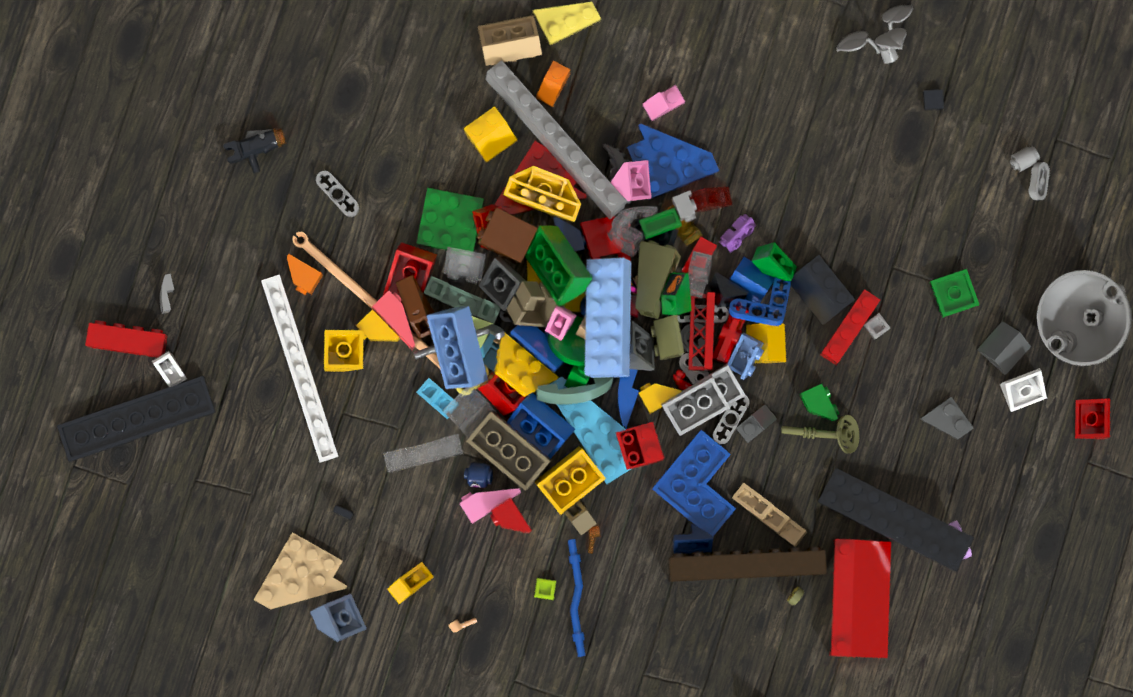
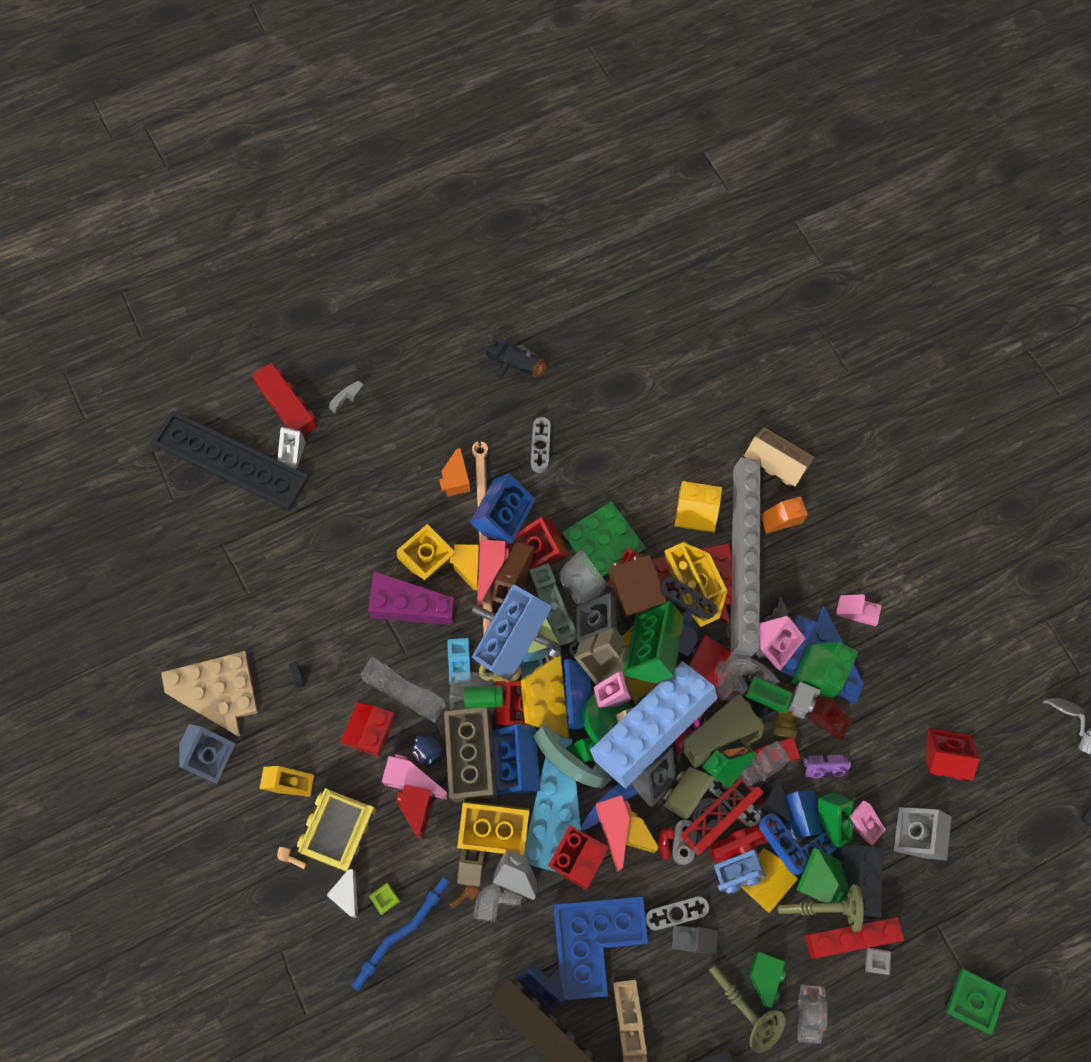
camera: 45 degrees right, 15 degrees down
white plate [261,275,339,463] -> none
light yellow wing [533,2,601,45] -> none
light grey slope [661,364,746,436] -> none
none -> window [297,788,376,872]
none -> white slope [327,869,358,918]
none -> red slope [340,703,396,758]
none -> magenta wedge [368,572,455,625]
none -> green piece [464,685,503,708]
none -> blue slope [470,473,536,544]
none -> clear brick [473,884,522,922]
none -> light grey slope [493,849,537,900]
none -> coral slope [596,795,631,872]
none -> black beam [660,577,717,620]
none -> olive dish [778,884,863,932]
none -> green slope [791,642,858,701]
none -> green slope [797,848,849,903]
none -> clear brick [797,985,828,1044]
none -> bright pink slope [850,801,886,846]
none -> light grey slope [894,807,952,860]
none -> red slope [926,728,980,781]

